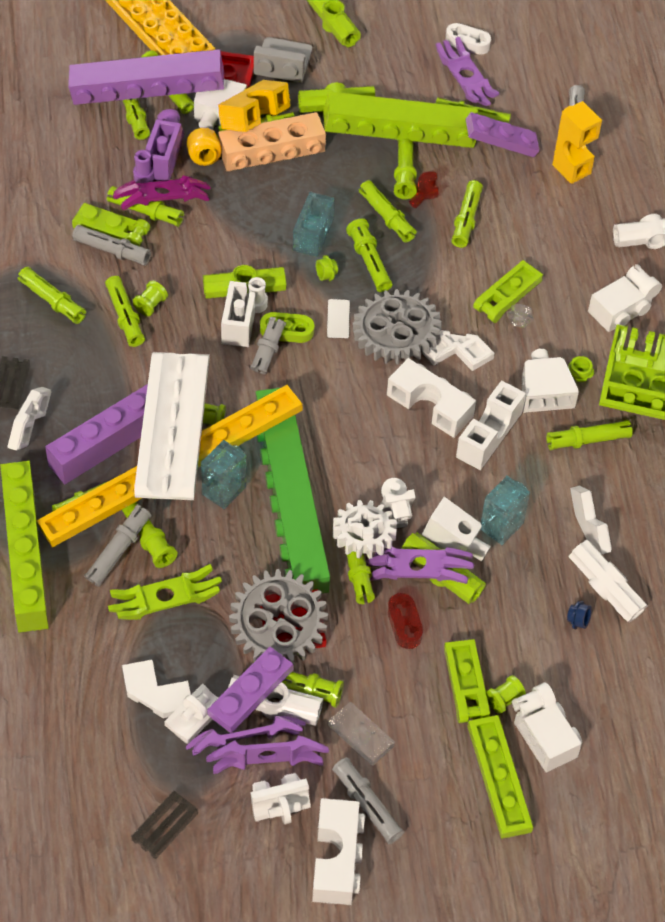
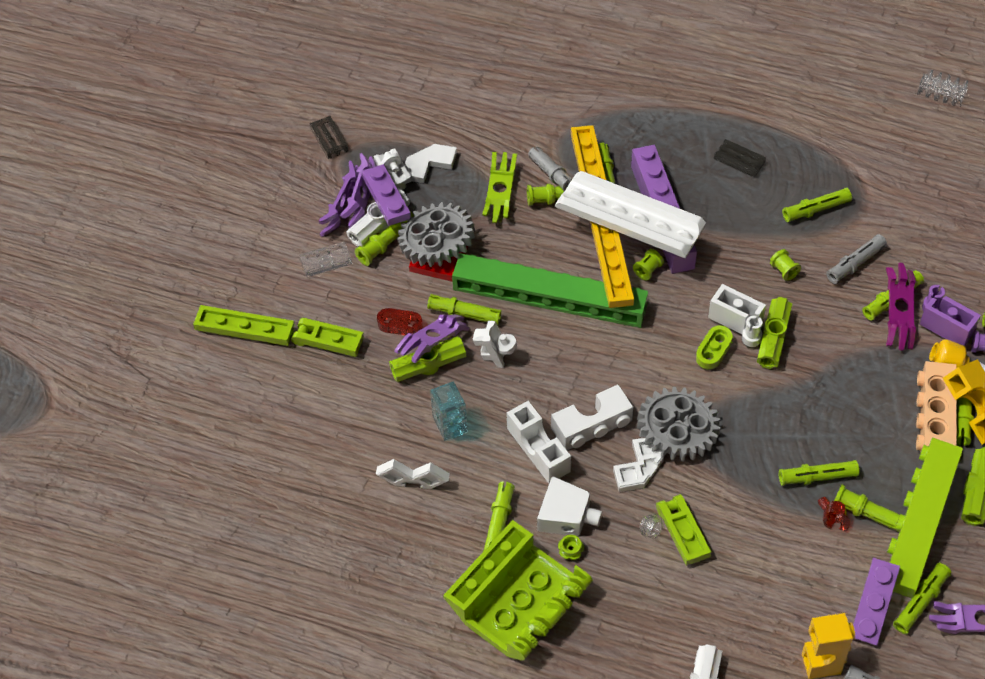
camera: 120 degrees right, 0 degrees up
lime brick [0,461,49,633] -> none
white tile [7,387,51,451] -> none
lime plate [72,203,150,246] -> none
lime pin [105,276,145,347] -> none
clear light blue brick [201,440,246,510] -> none
light grey pin [250,317,286,375] -> none
white hips [251,773,311,824] -> none
clear light blue brick [293,192,335,257] -> none
white arch [312,798,365,905] -> none
lime plate [316,255,338,281] -> none
white sticker [327,299,350,338] -> none
light grey pin [332,757,404,844] -> none
white gear [333,500,397,559] -> none
lime pin [346,219,393,292] -> none
white torso [422,497,491,561] -> none
lime pin [451,180,483,248] -> none
lime bush [486,675,526,714] -> none
white hinge [512,682,582,773] -> none
dark blue plate [567,601,592,630] -> none
white piece [568,540,648,623] -> none
white hinge [588,265,662,332] -> none

